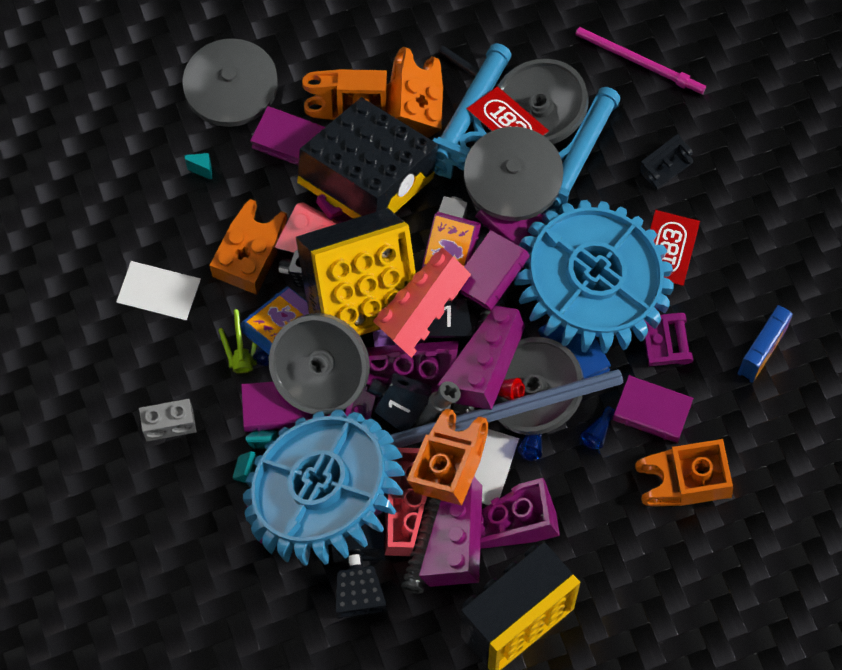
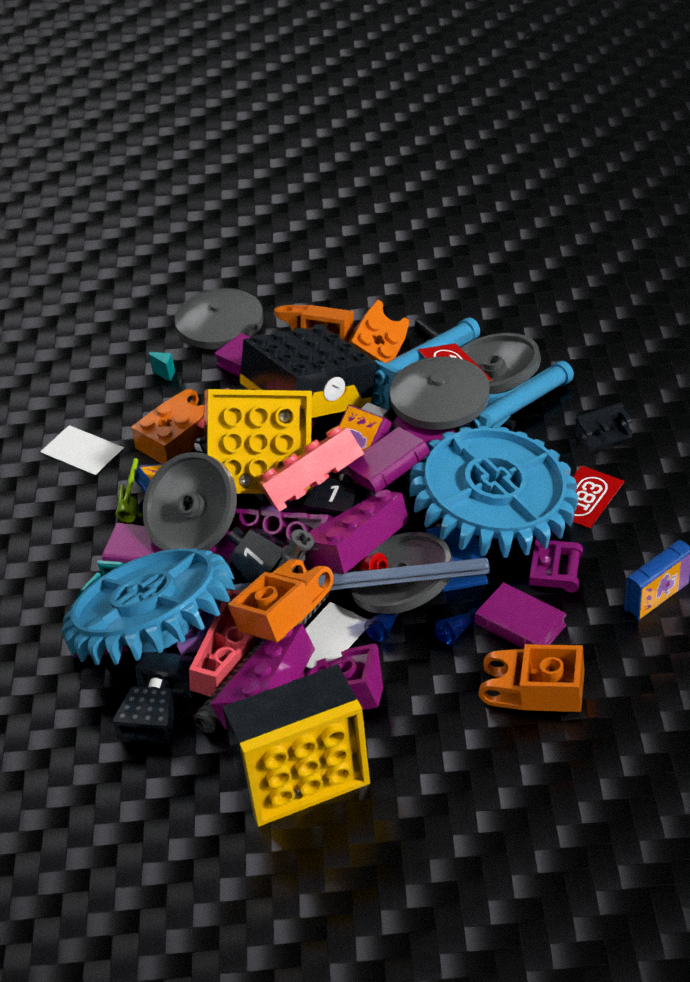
camera: 20 degrees right, 25 degrees down
light grey brick [139,399,196,441] -> none
dark pink bar [576,27,706,94] -> none

